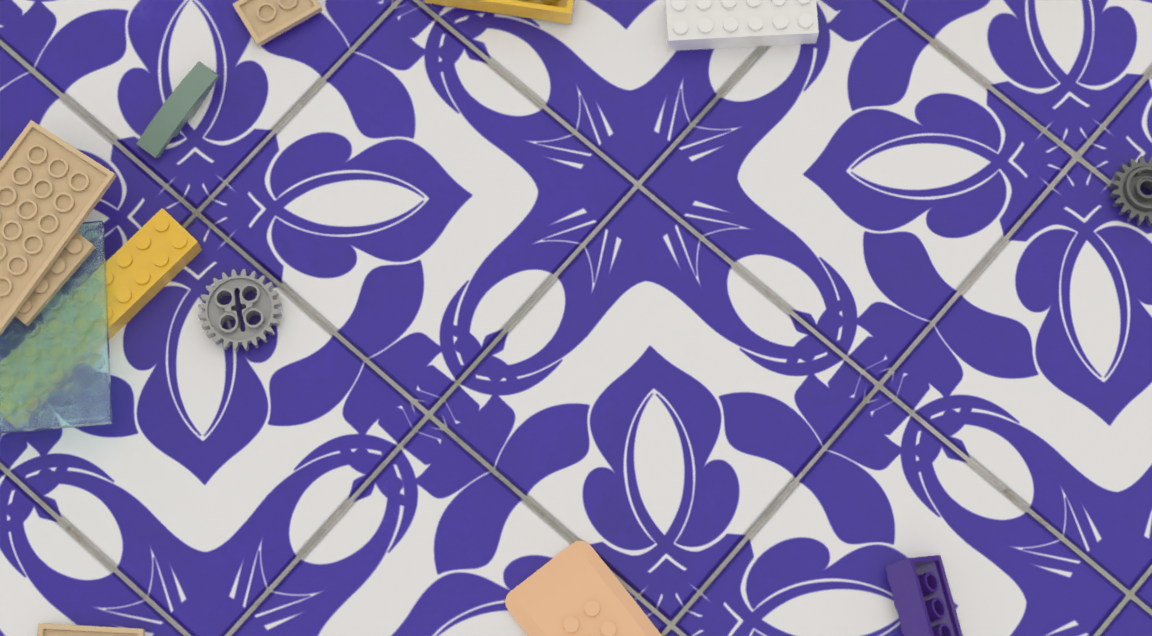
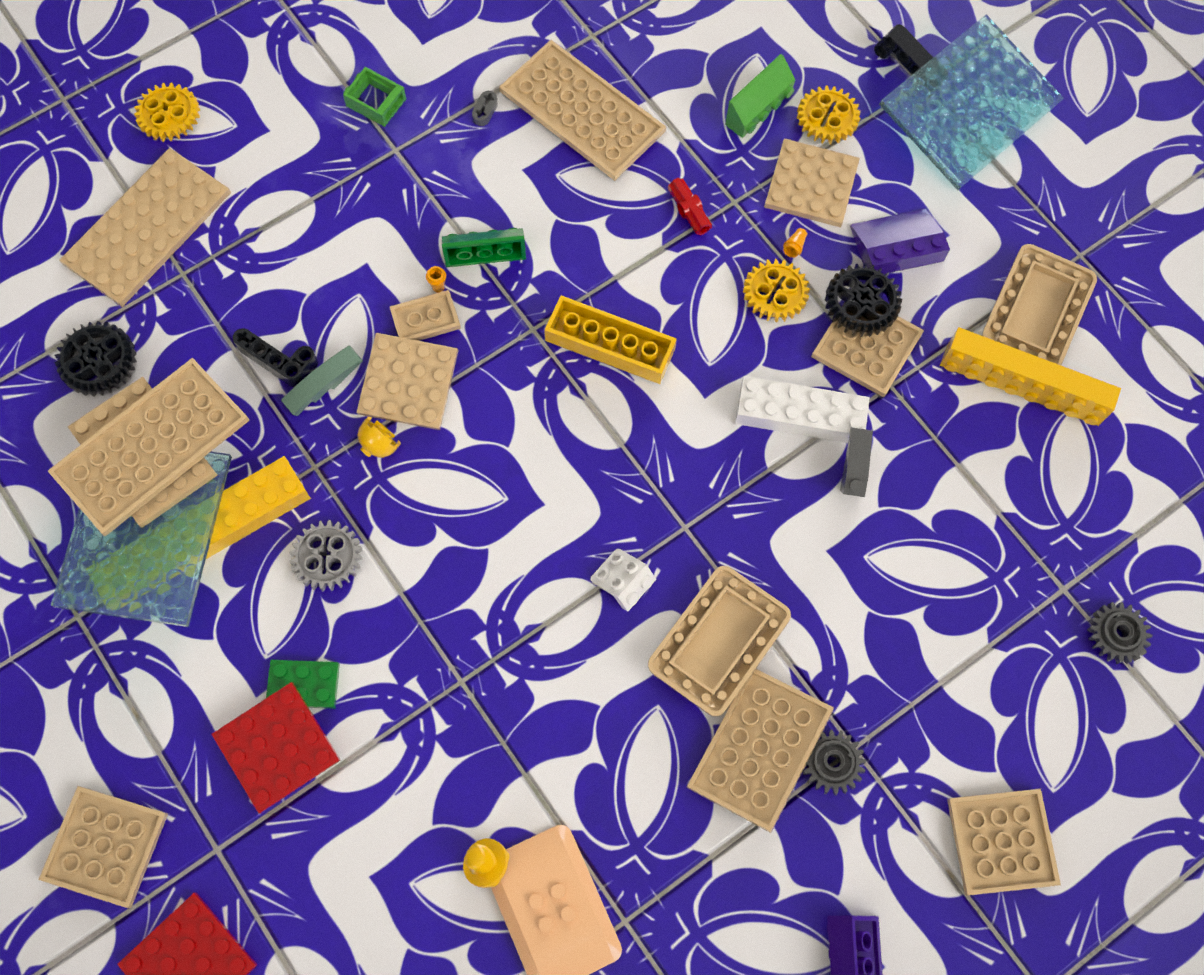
camera: 10 degrees right, 5 degrees down
none -> red plate [211,682,341,813]
none -> black beam [233,328,318,387]
none -> green plate [266,660,340,709]
none -> tan plate [357,333,458,430]
none -> yellow cylinder [357,417,401,458]
none -> yellow plate [463,838,509,888]
none -> white bracket [591,549,656,611]
none -> tan wedge [648,566,791,717]
none -> tan plate [687,669,834,833]
none -> dark grey gear [803,730,866,796]
none -> dark grey slope [840,427,873,497]
none -> tan plate [947,789,1061,896]

